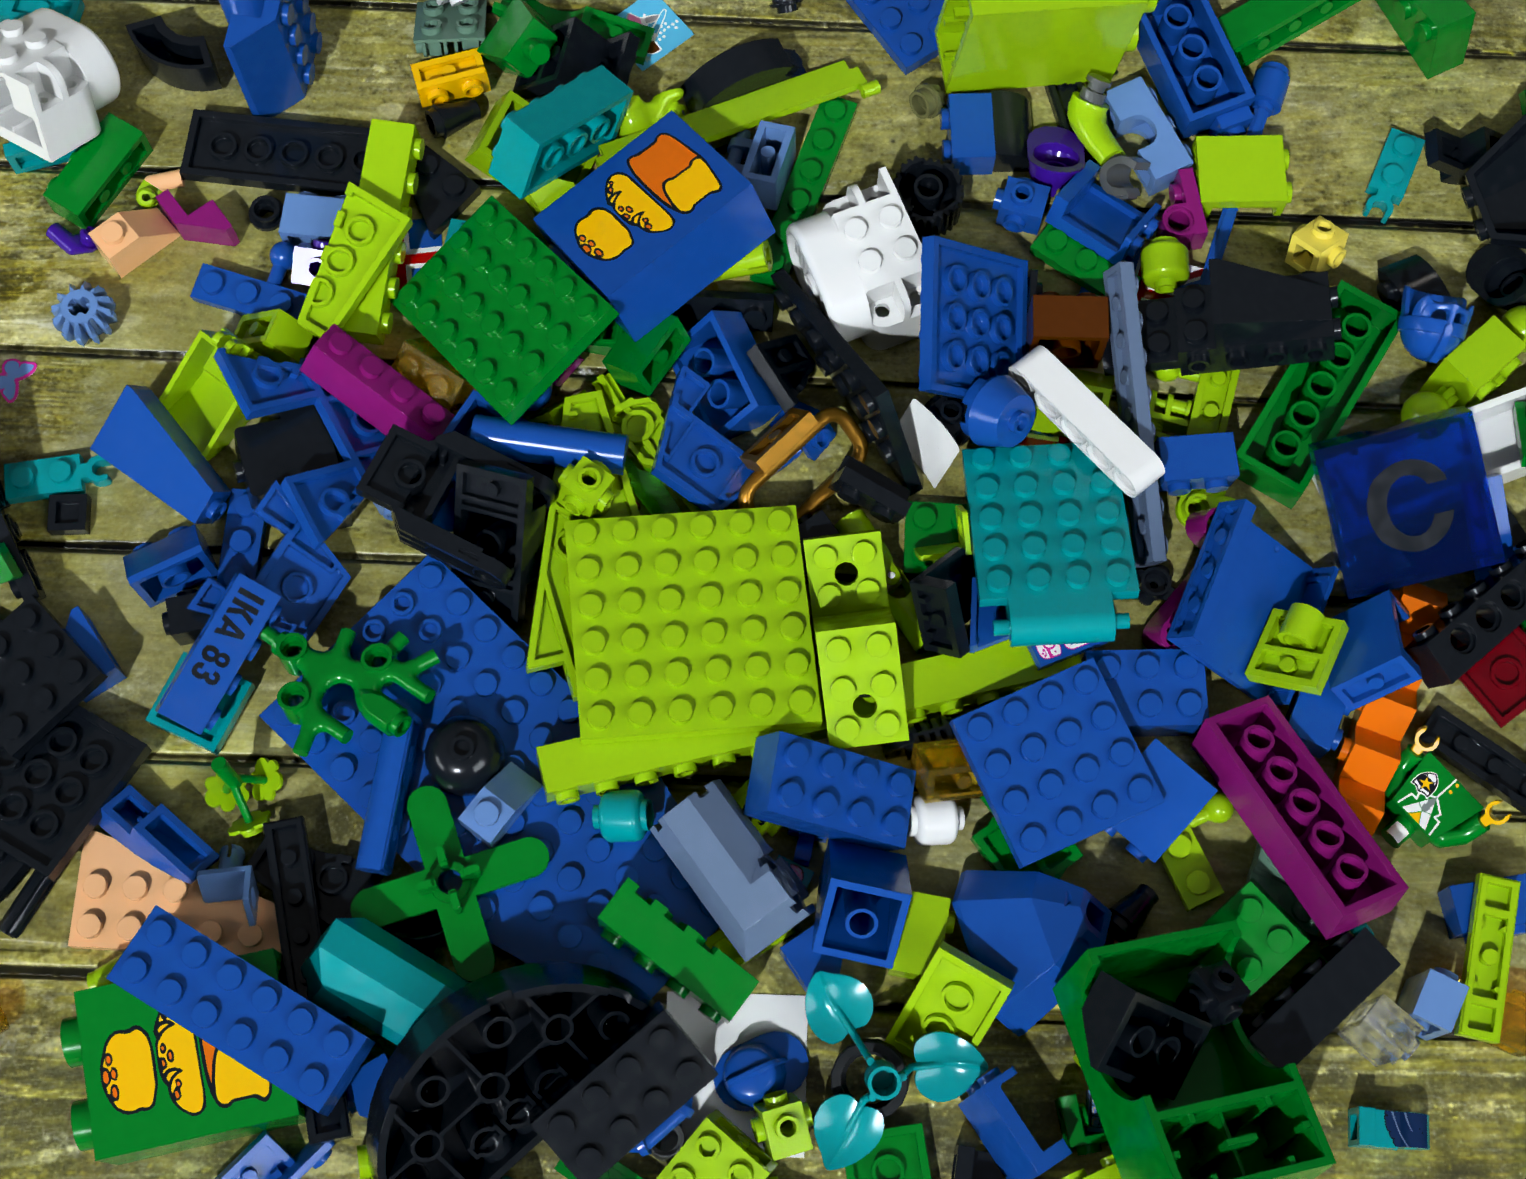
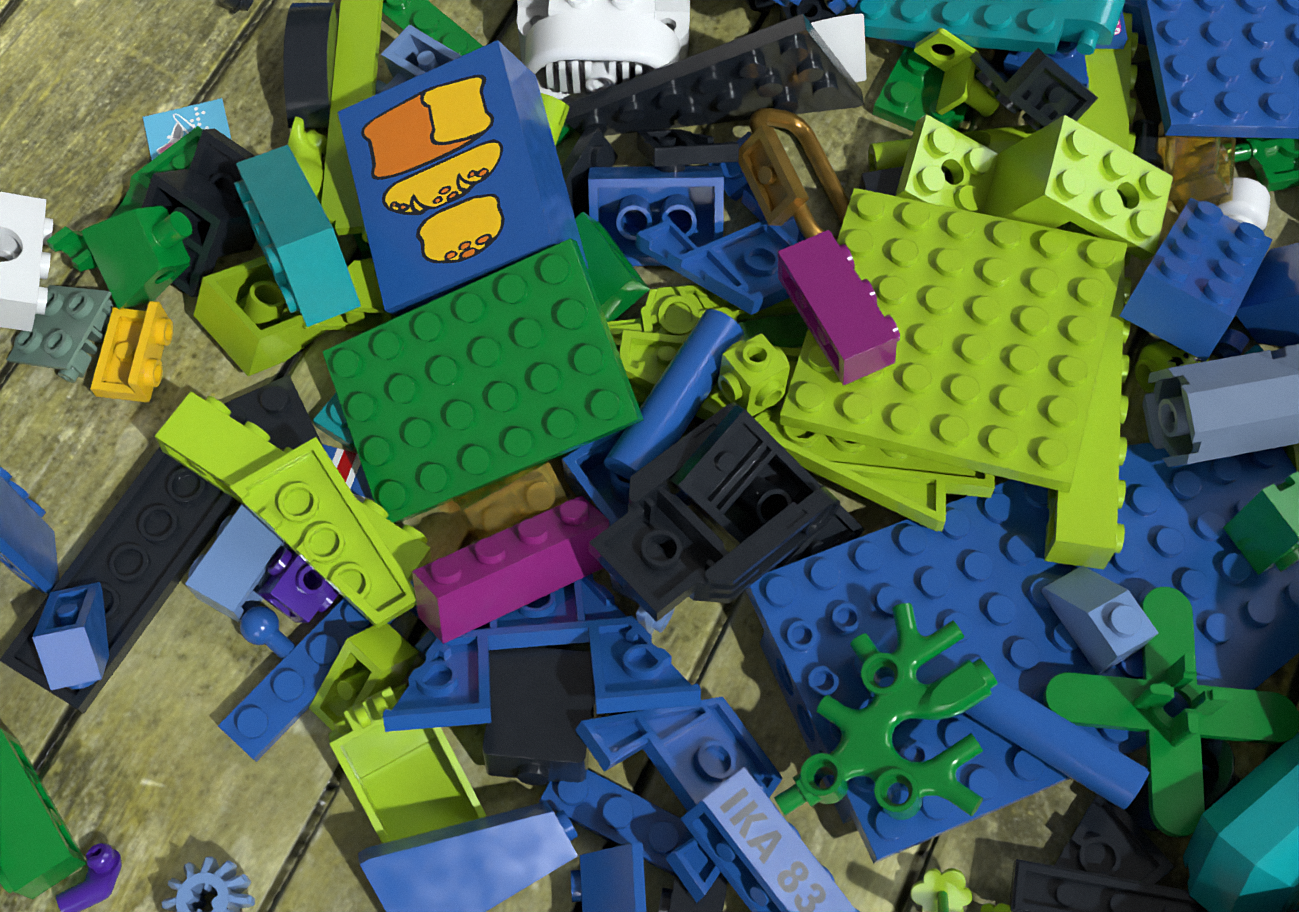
camera: 65 degrees left, 5 degrees down
light nougat slope [88,208,180,278] -> none
arm [136,169,185,209] -> none
magenta slope [155,189,240,246] -> none
black plate [248,195,283,231] -> none
black cylinder [424,715,506,797] -> none
black cone [425,98,481,139] -> none
teal head [592,789,654,843] -> none
black bracket [828,455,912,524] -> none
none -> blue slope [32,582,109,690]
none -> magenta brick [778,230,900,386]

